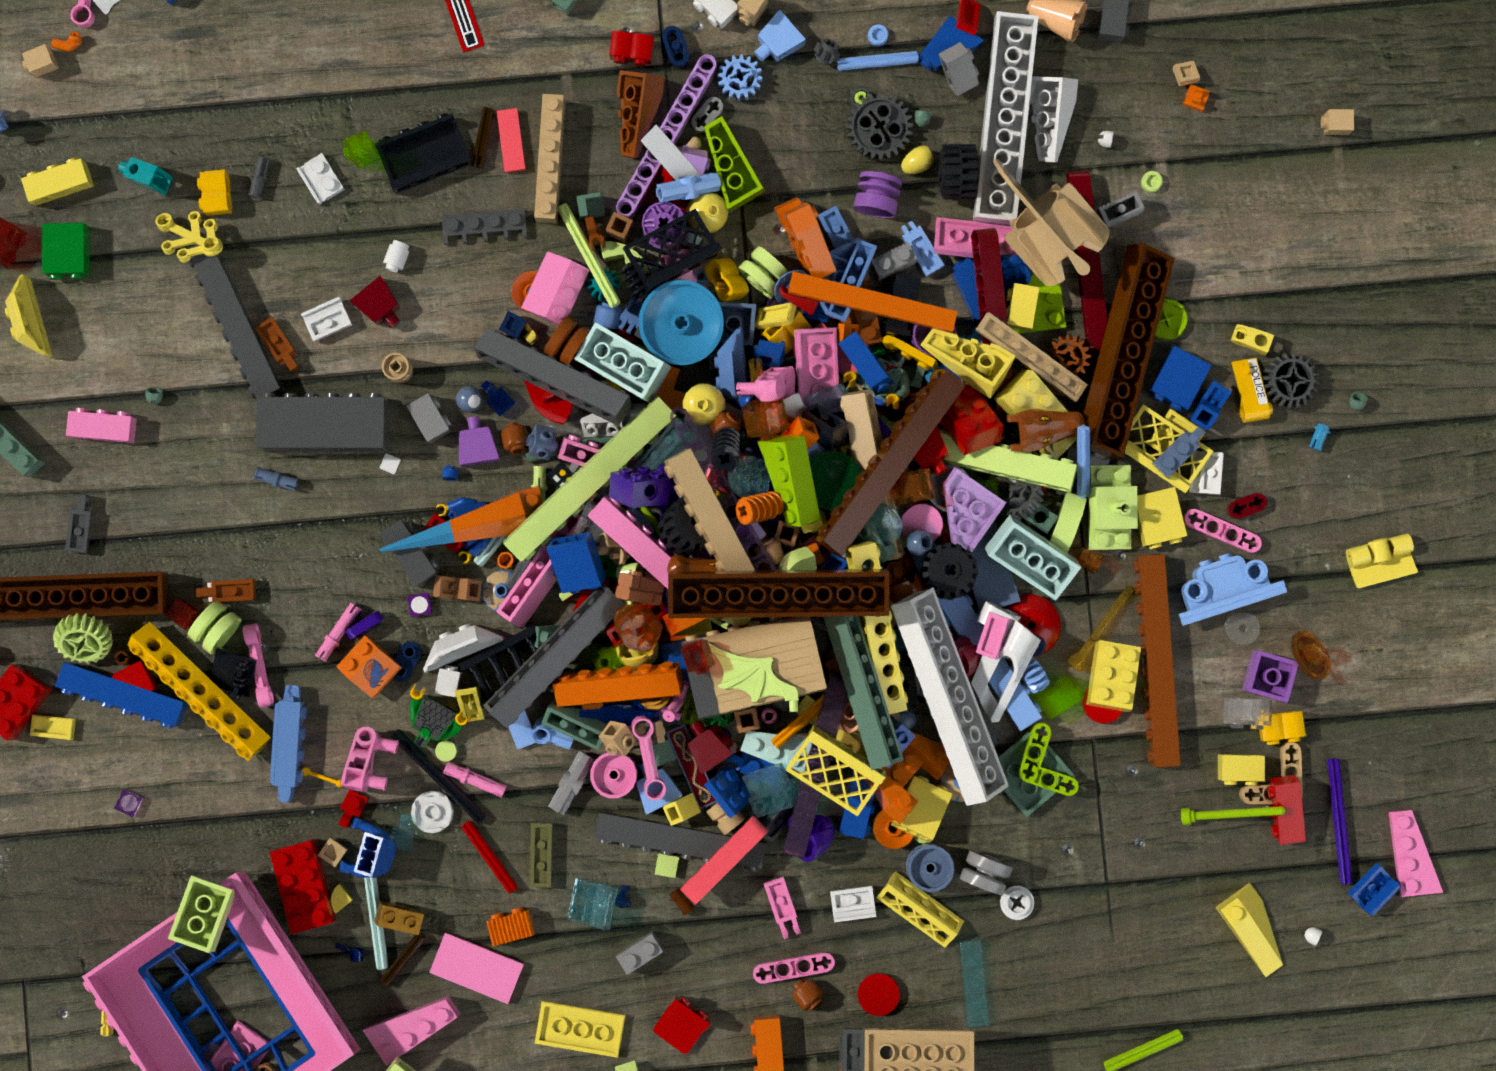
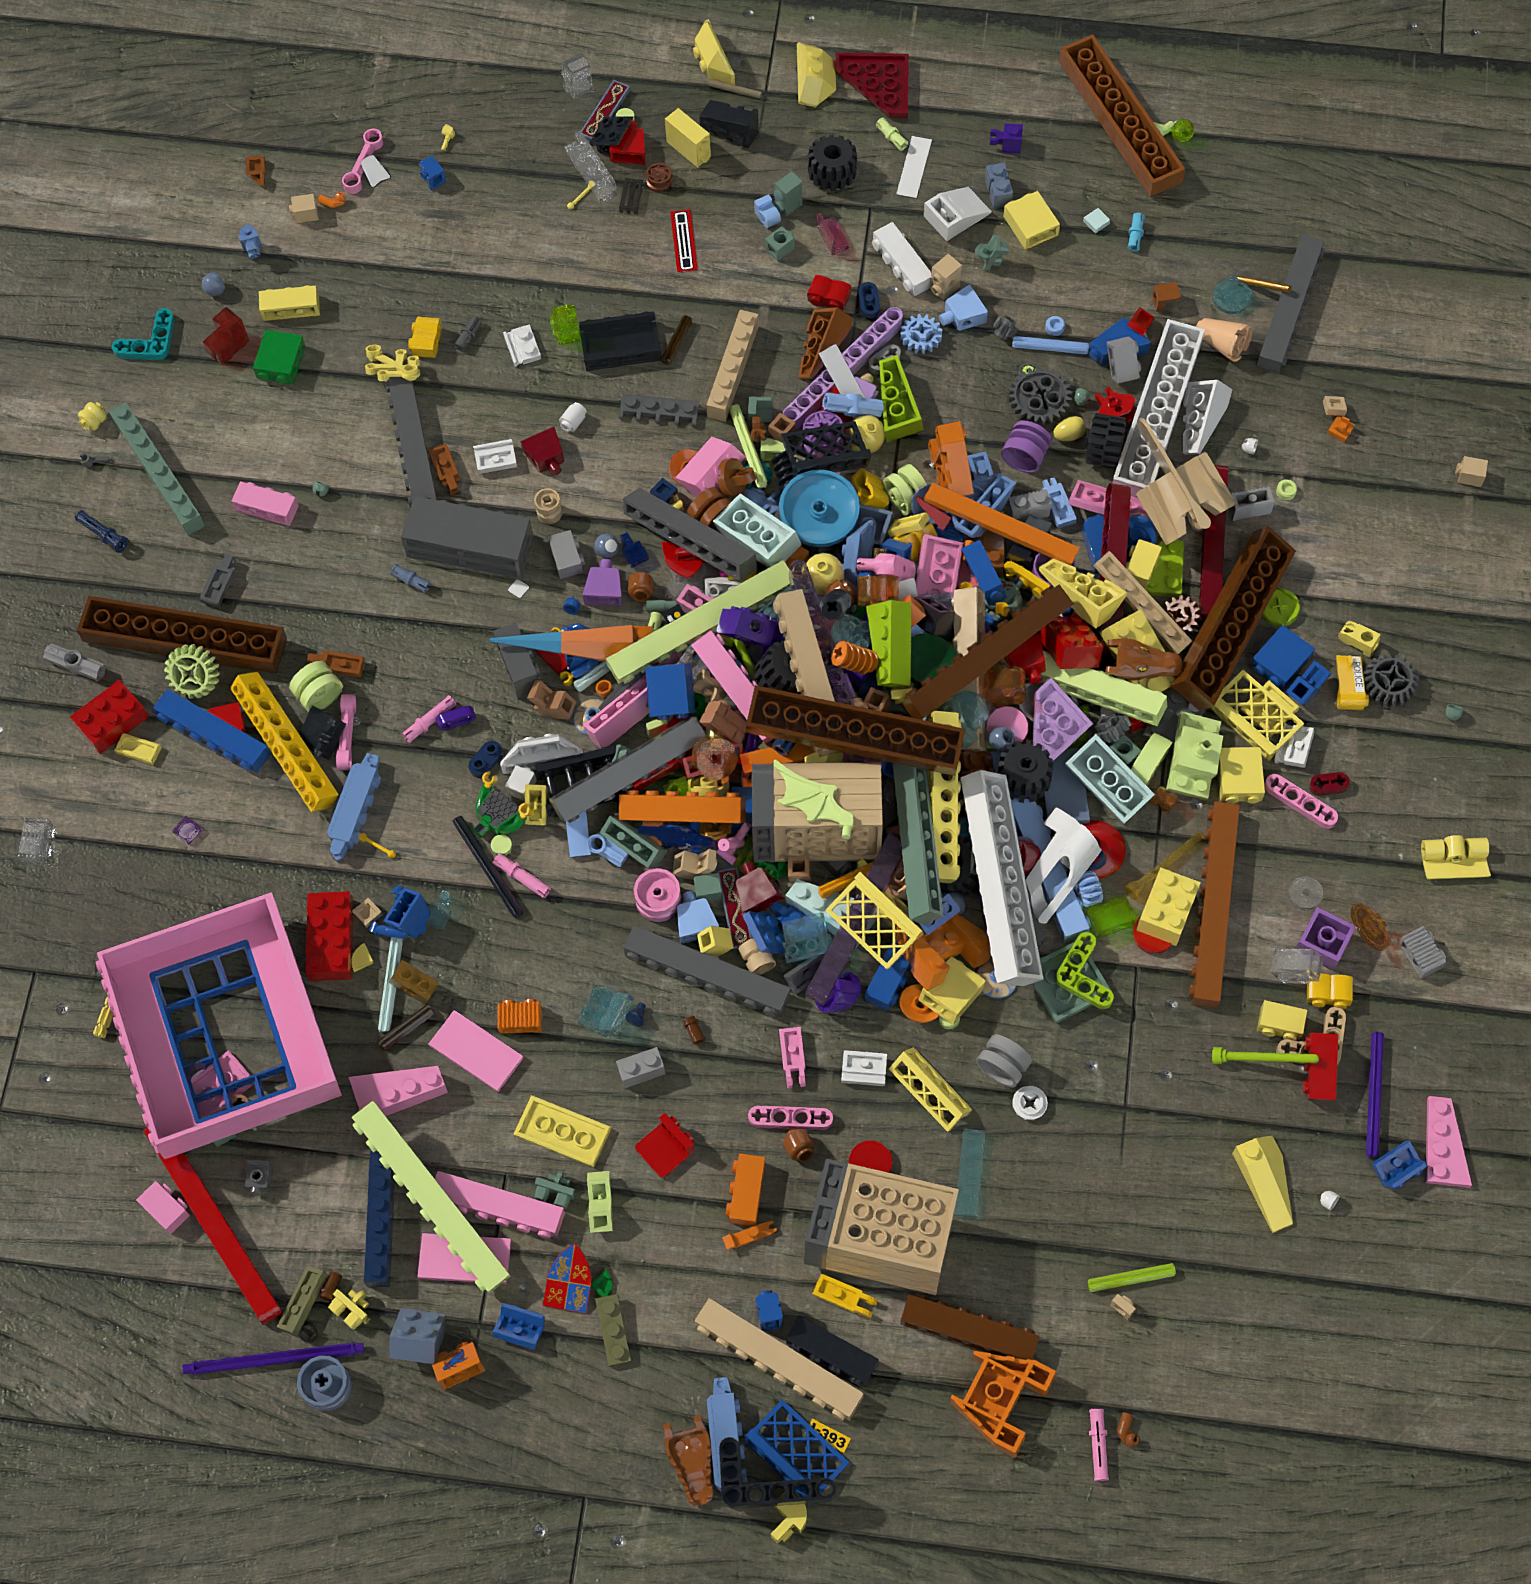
camera: 15 degrees right, 20 degrees down
light yellow wedge [5,274,53,358] -> none
reddish brown pin [114,650,135,666] -> none
teal torso [118,157,174,196] -> none
clear red brick [165,598,201,631] -> none
yellowish green brick [168,875,234,953] -> none
clear blue hand [335,943,364,962] -> none
orange slope [336,635,402,699] -> none
red plate [338,789,369,828] -> none
bright pink piece [341,727,399,793] -> none
tile [407,593,432,617] -> none
white tile [411,791,454,833] -> none
red axle [462,821,518,894] -> none
coral tile [497,108,526,173] -> none
sand blue brick [526,424,559,461] -> none
olive plate [530,823,553,888] -> none
light grey piece [548,751,595,815] -> none
tan brick [598,721,637,757] -> none
bright pink piece [631,715,666,800] -> none
yellowish green tile [655,853,679,878] -> none
clear red brick [680,640,715,675] -> none
coral beam [680,816,769,905] -> none
bright pink pin [761,708,777,724] -> none
sand blue wheel [905,843,954,892] -> none
bright pink tile [976,612,1011,660] -> none
light blue axle [1077,425,1090,499] -> none
sand blue hinge [1152,427,1205,478] -> none
light blue brick [1178,552,1287,626] -> none
dark azure pin [1308,423,1331,451] -> none
none -> dark orange tile [717,458,757,498]
none -> red hinge [1095,387,1137,425]
none -> light grey brick [1398,926,1446,979]

